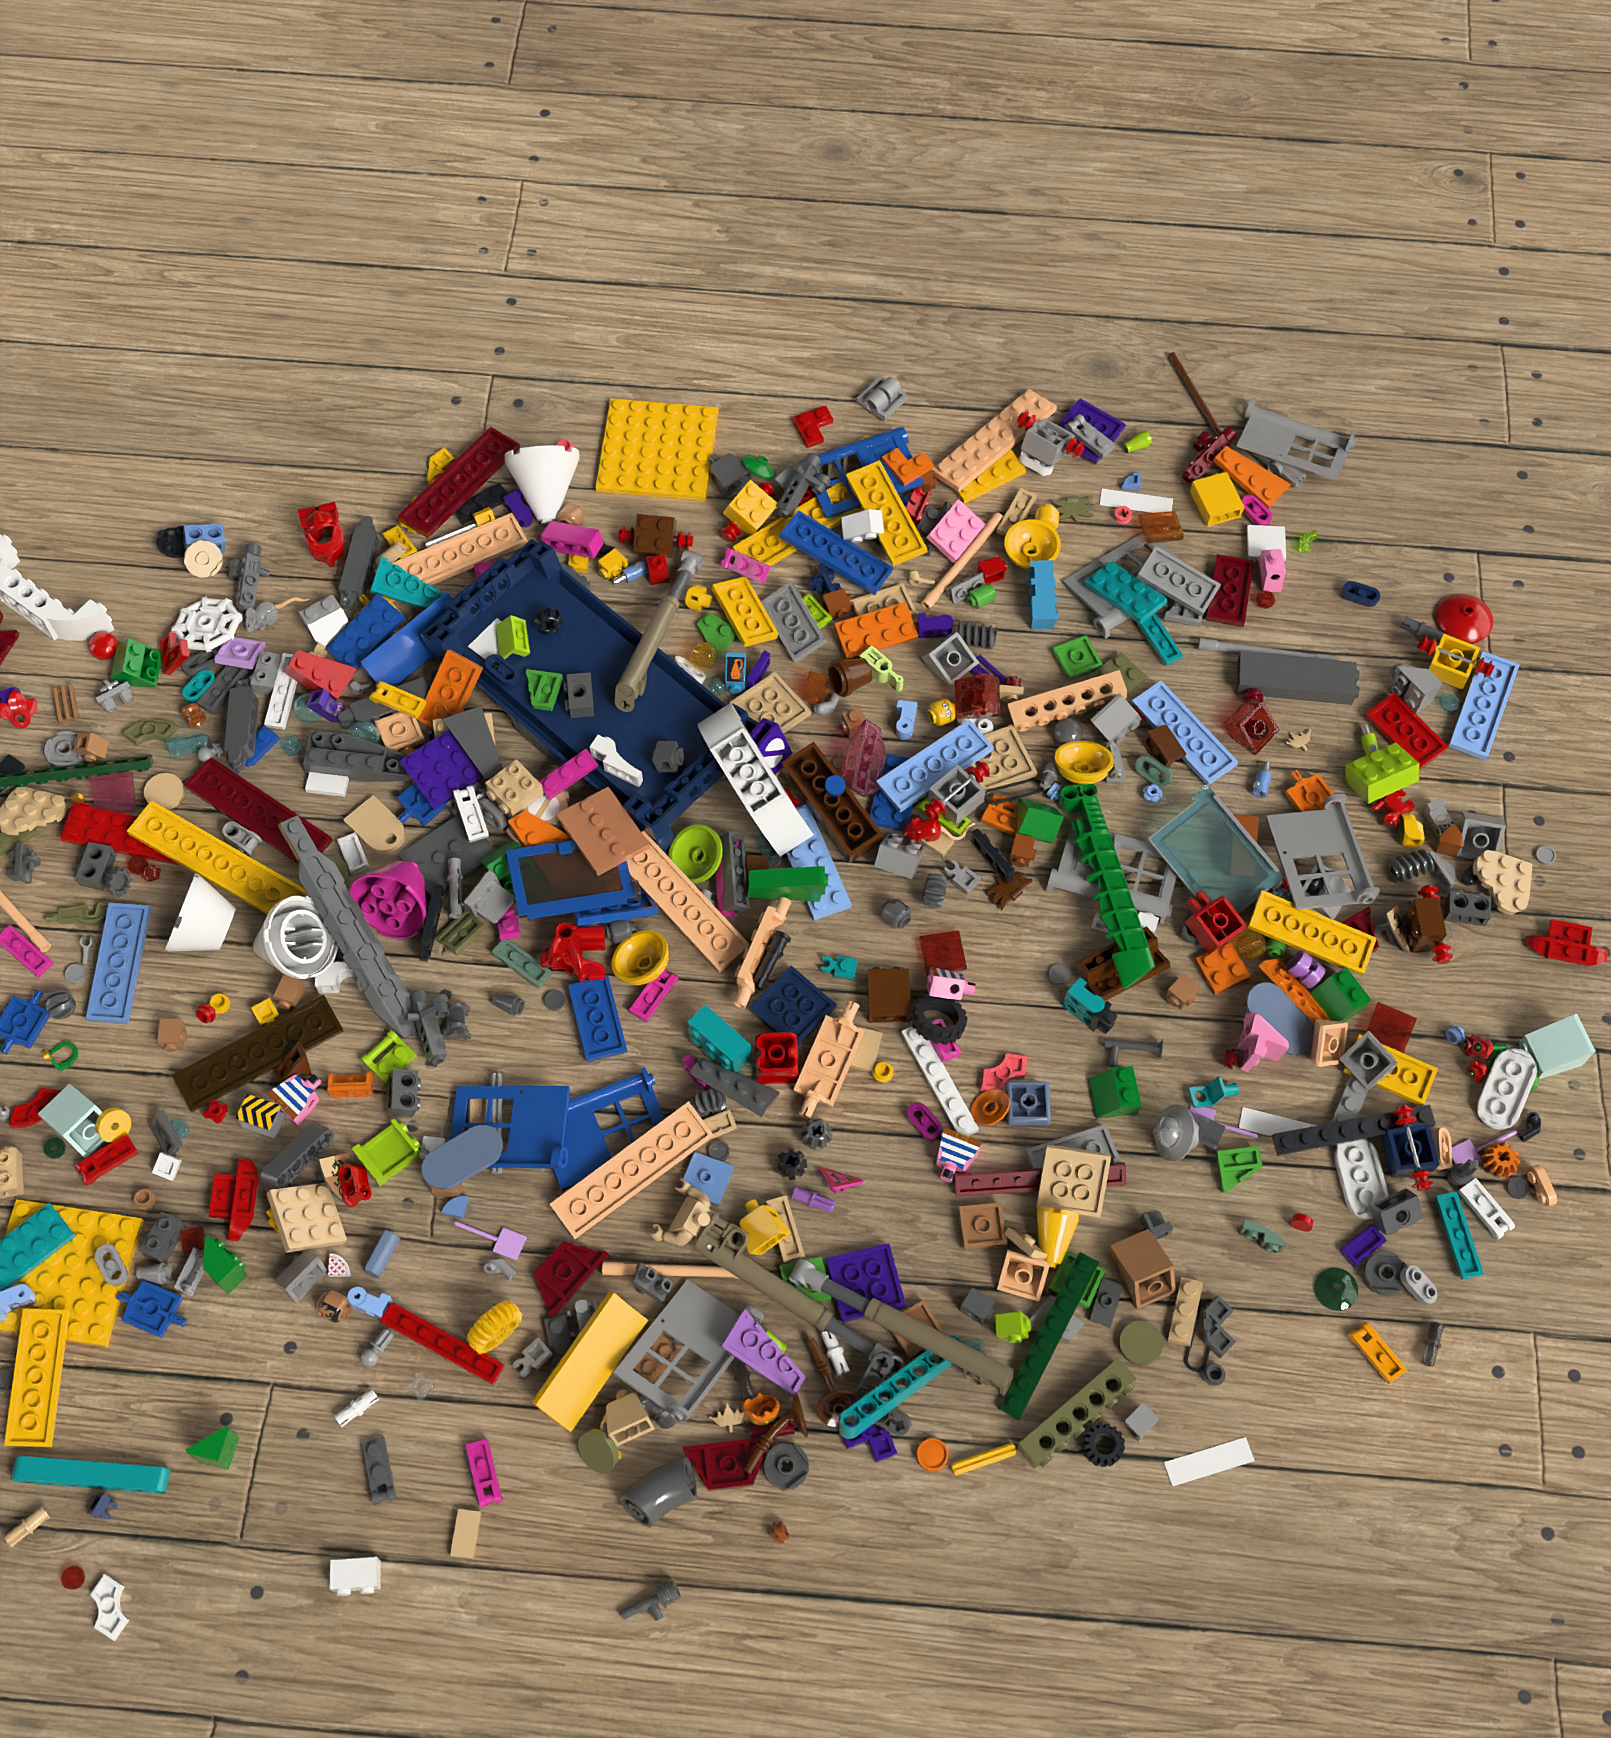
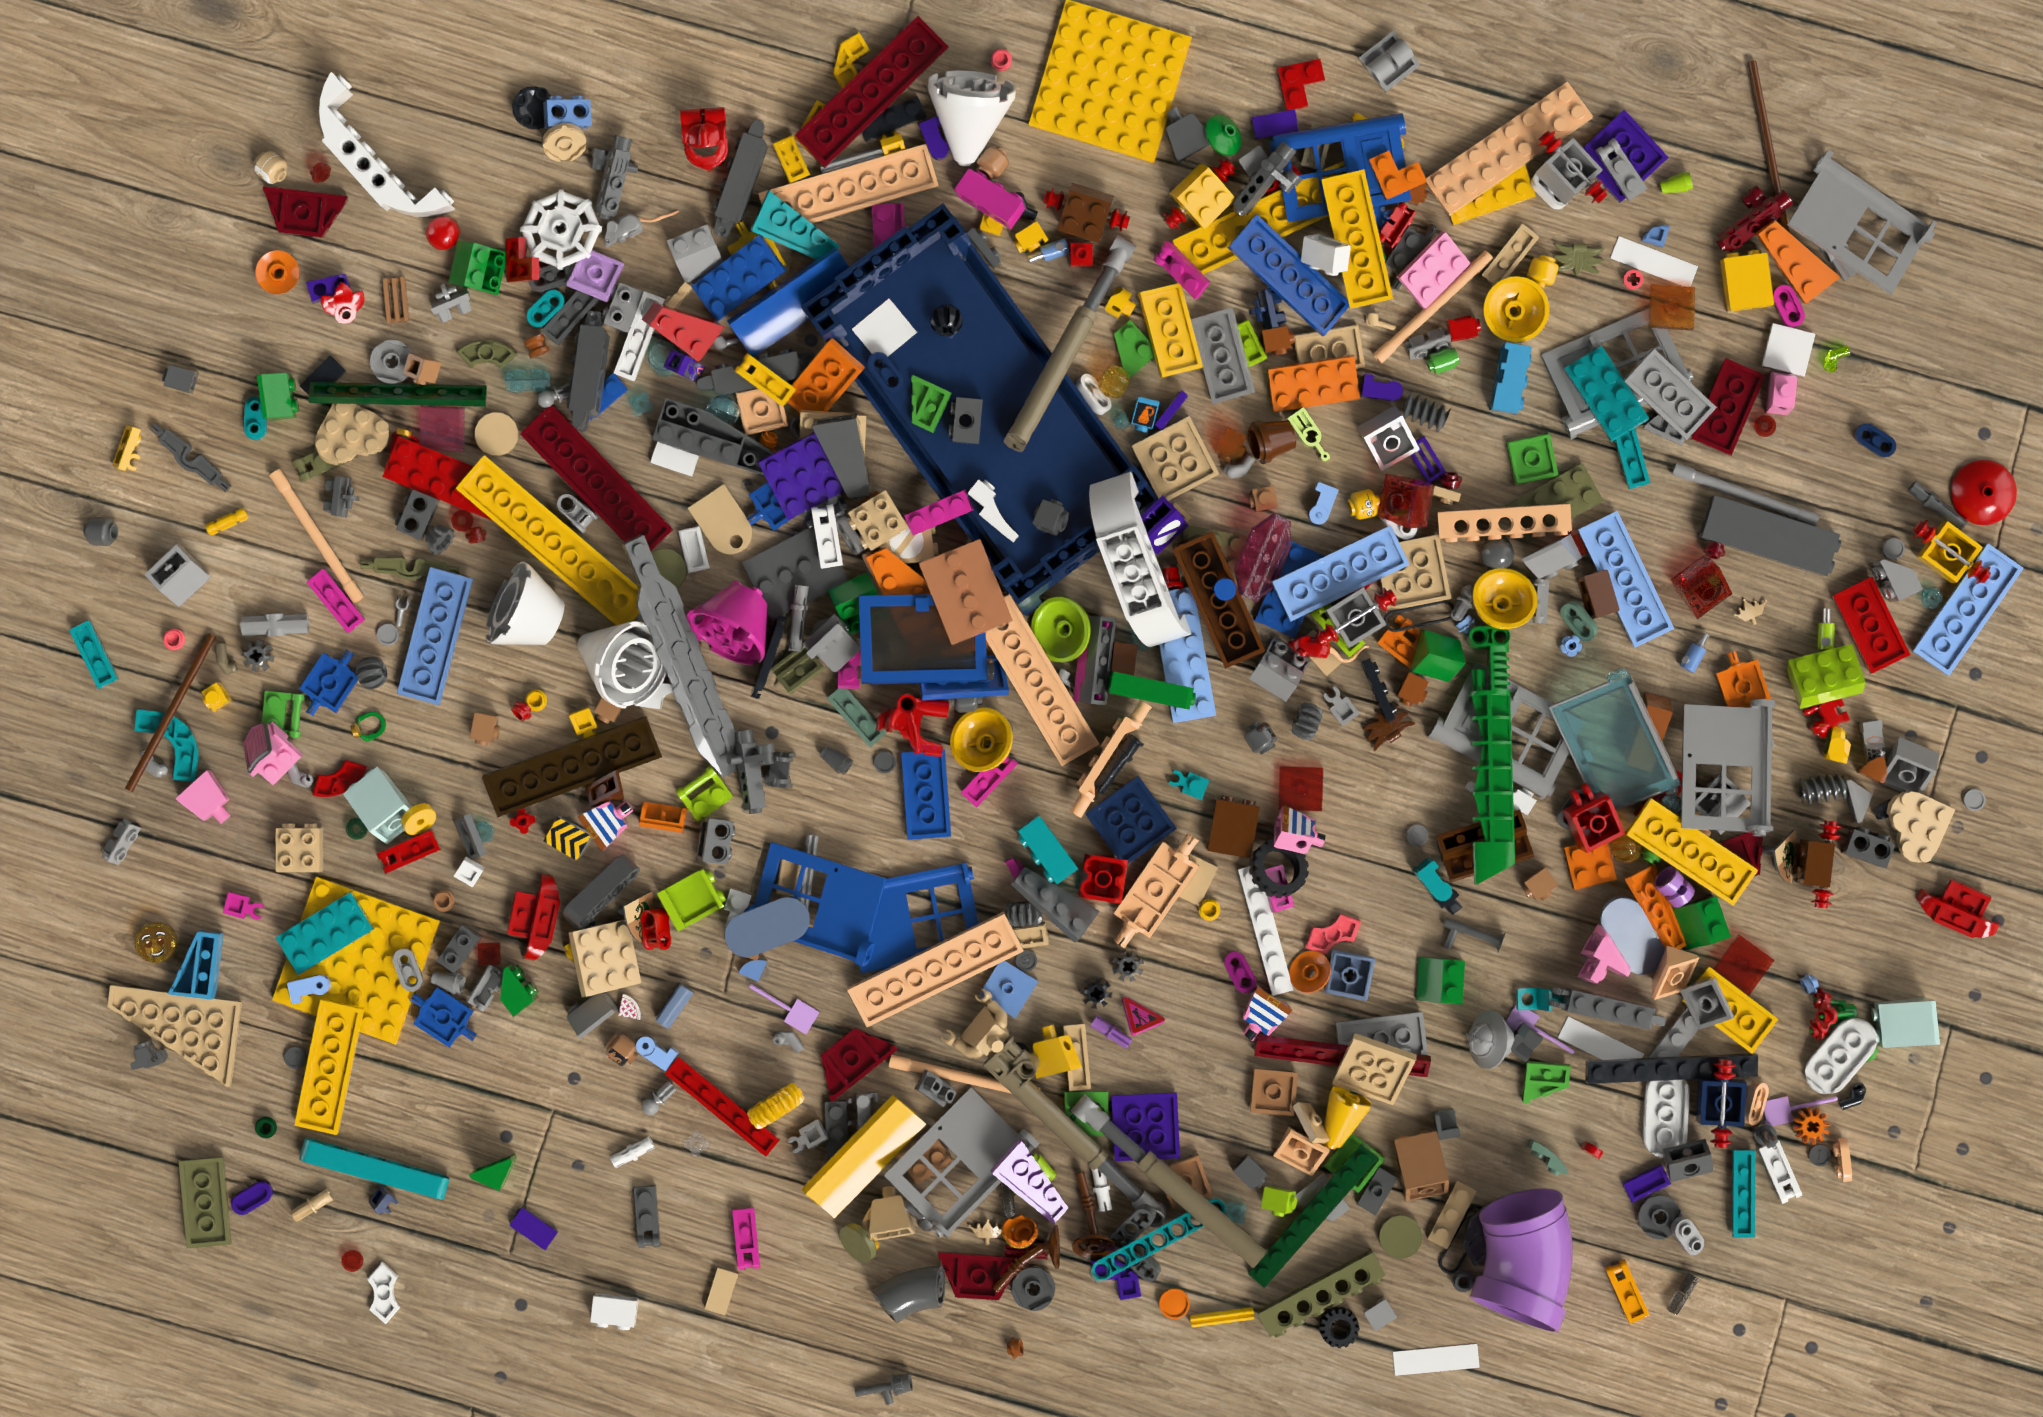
camera: 10 degrees right, 25 degrees up
tan cylinder [372,541,407,570] -> none
lime panel [496,615,530,659] -> none
dark red plate [1224,1049,1239,1070] -> none
clear green dish [1314,1268,1358,1311] -> none
none -> dark purple tile [509,1207,558,1250]
none -> dark purple tile [1252,110,1299,140]
none -> medium lavender cylinder [1470,1188,1573,1333]
none -> dark grey hinge [1548,987,1666,1030]

